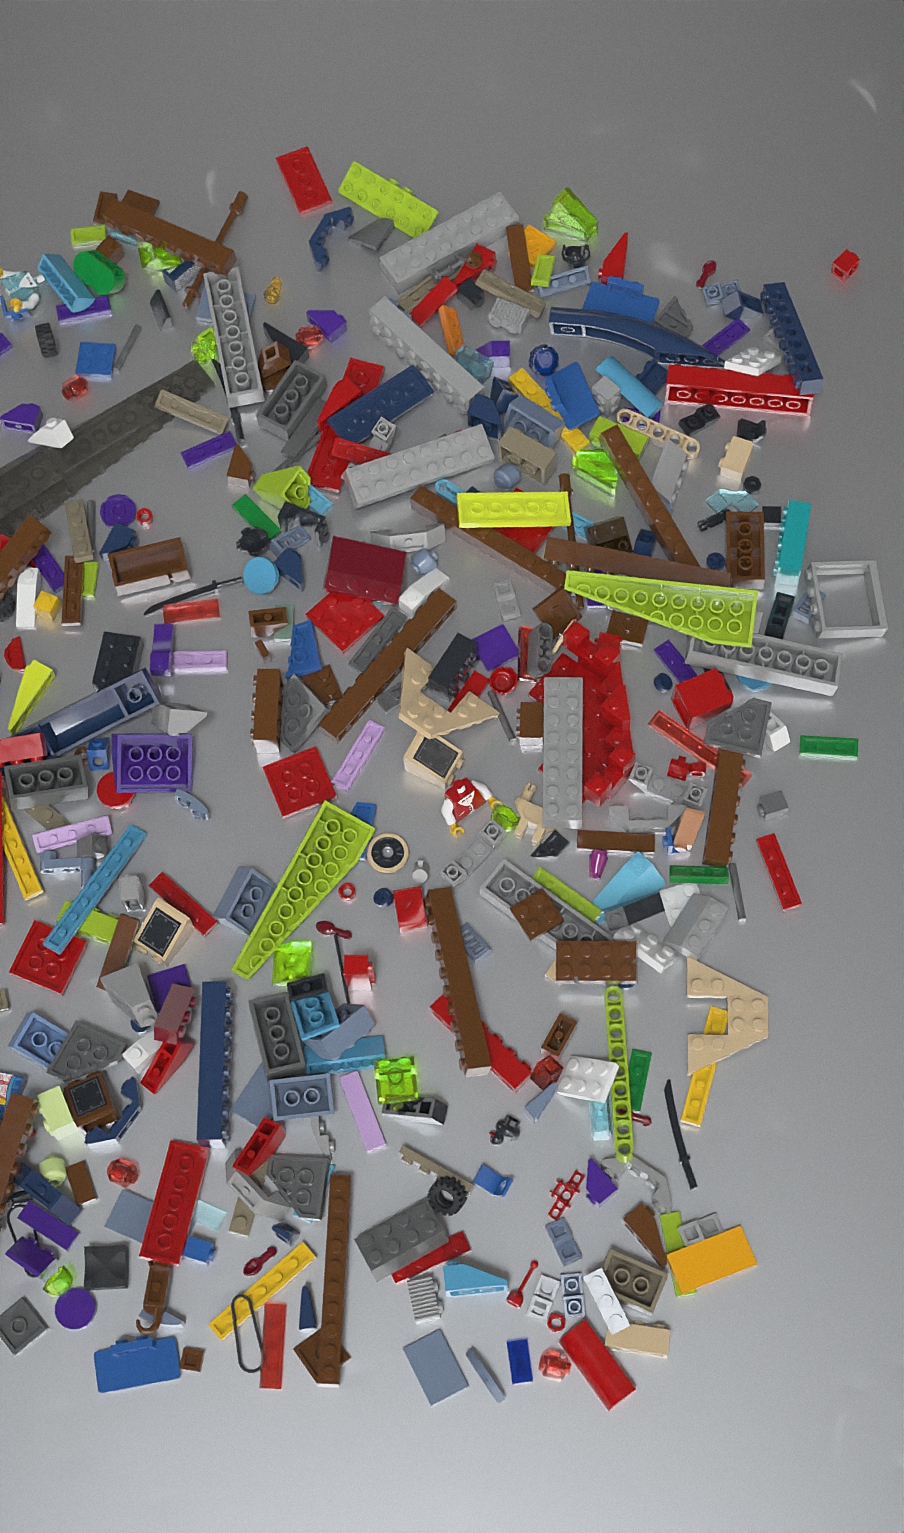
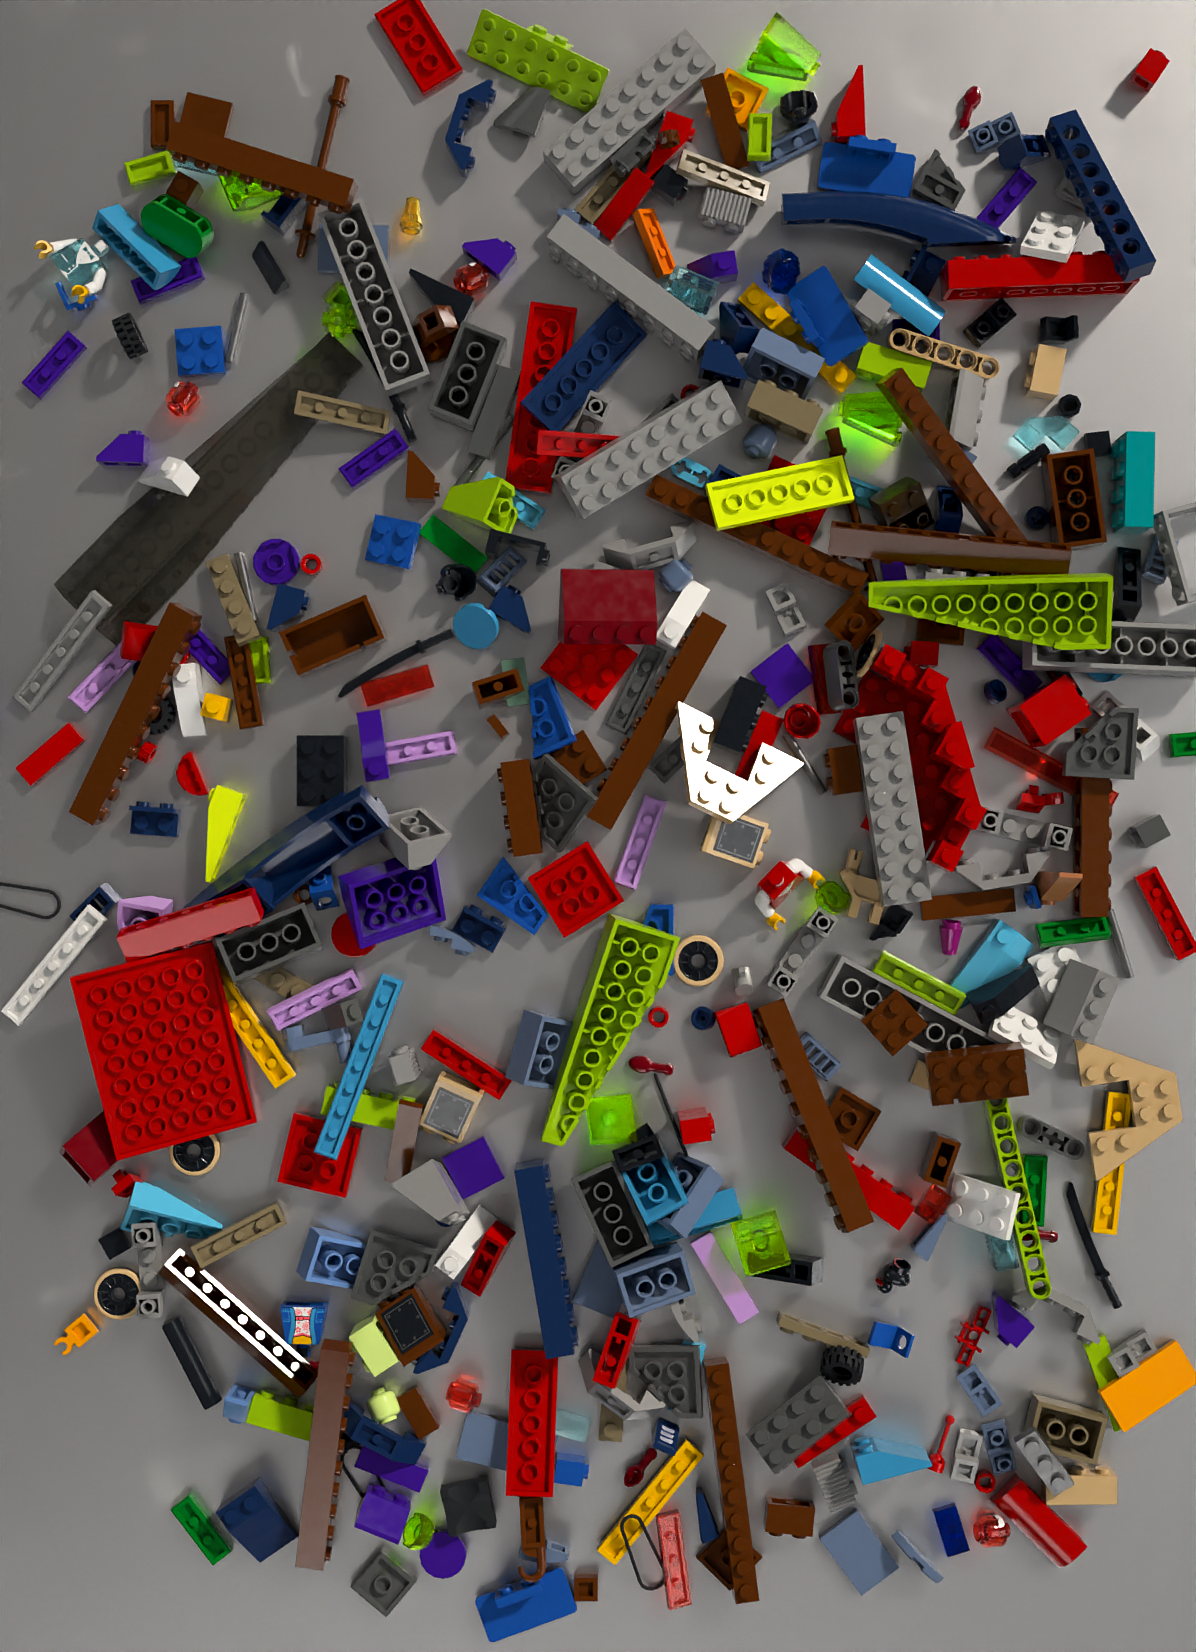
camera: 15 degrees left, 20 degrees up
dark red brick [154,983,198,1045] -> none
red slope [317,377,362,432] -> none
reddish brown slope [622,1203,667,1270] -> none
none -> blue plate [365,514,421,570]
none -> dark blue bracket [452,904,506,953]
none -> blue wing [477,857,548,935]
none -> reddish brown brick [763,1496,815,1539]
none -> reddish brown plate [828,1086,882,1151]
none -> dark grey beam [1017,1115,1085,1160]

